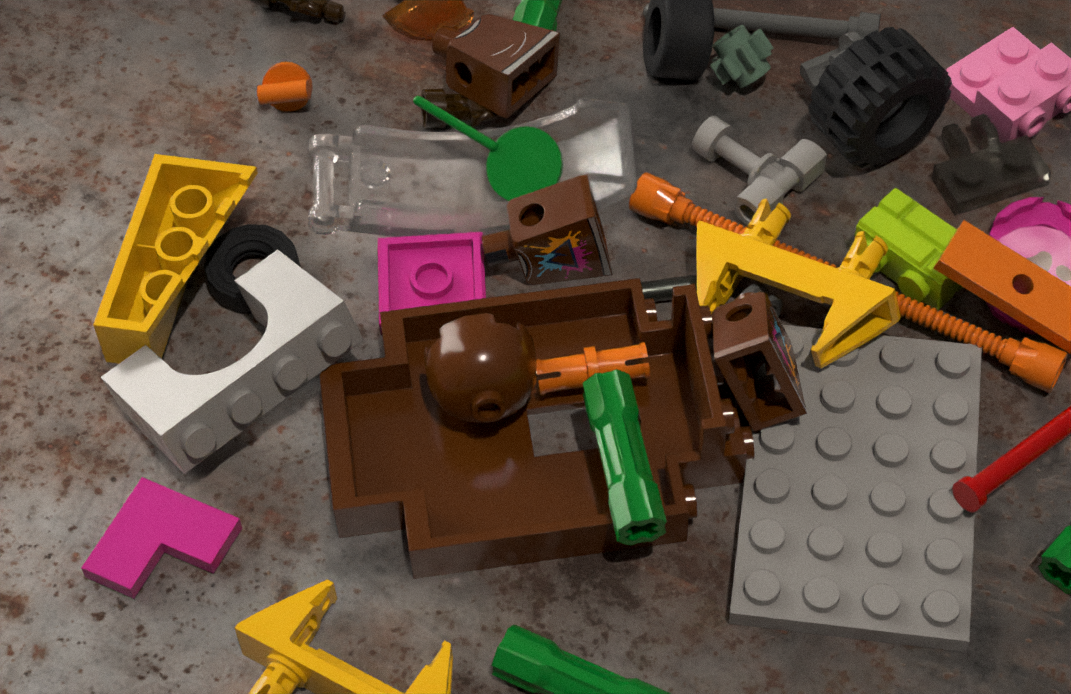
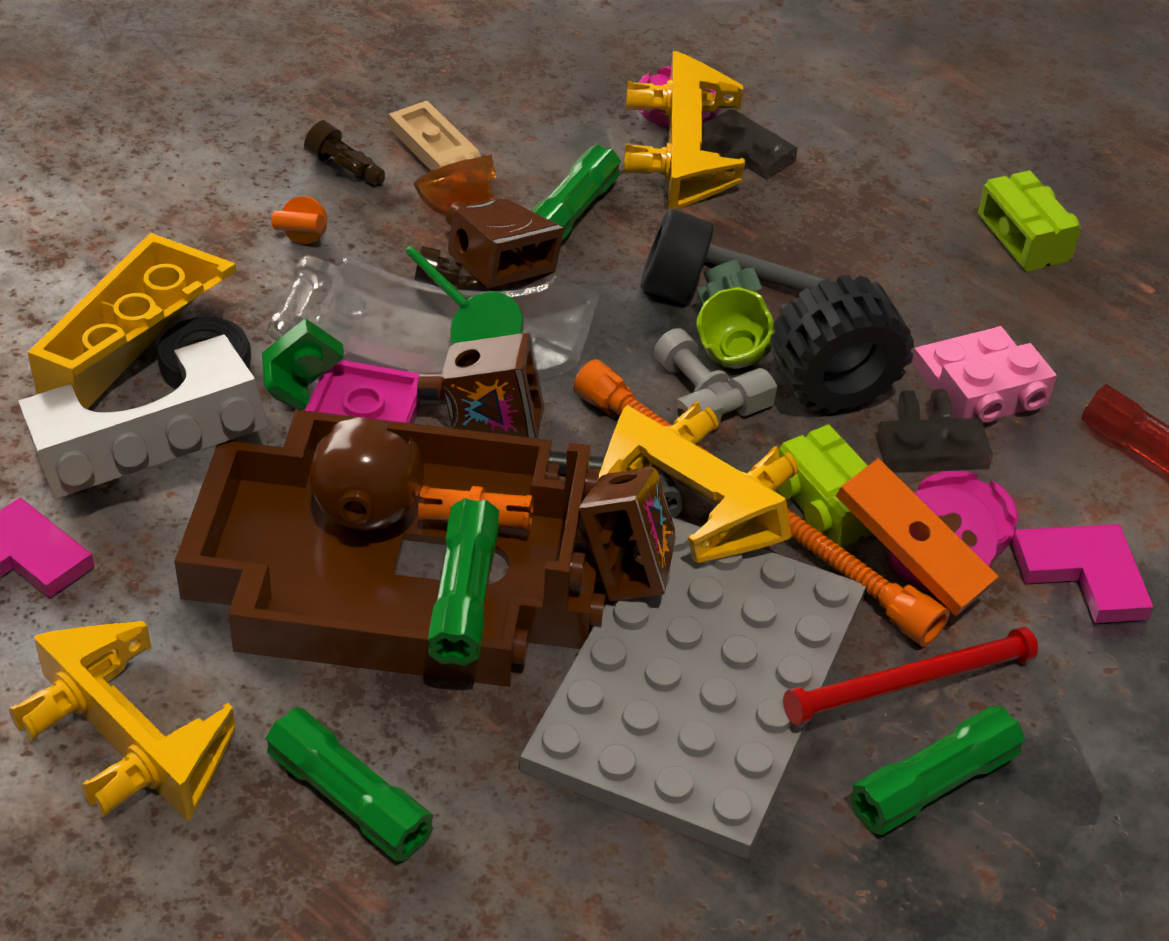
camera: 10 degrees right, 10 degrees down
none -> green bracket [262,318,344,410]
none -> lime hair [697,287,775,369]

